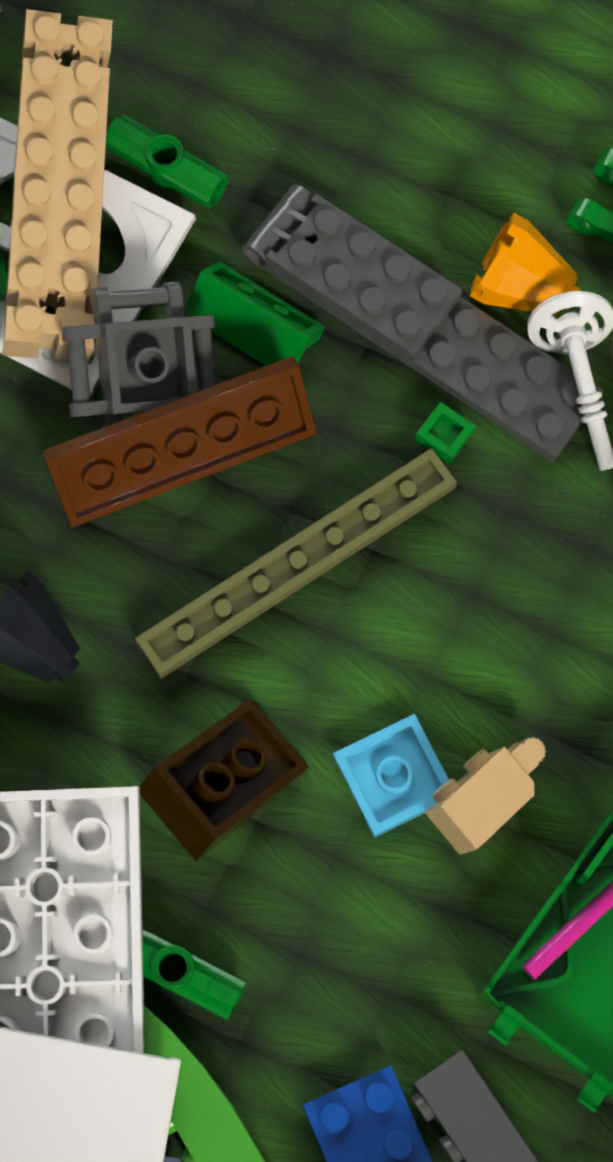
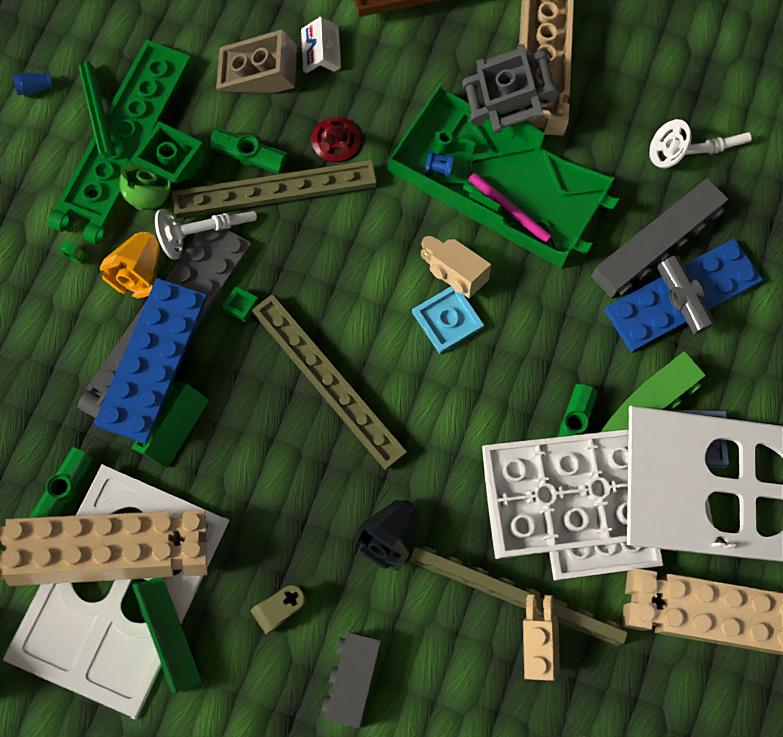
camera: 100 degrees left, 0 degrees up
reddish brown plate [42,356,317,528] -> none
dark grey brick [61,282,216,428] -> none
dark brown slope [140,698,309,861] -> none
none -> green tile [59,241,87,264]
none -> blue plate [93,278,207,445]

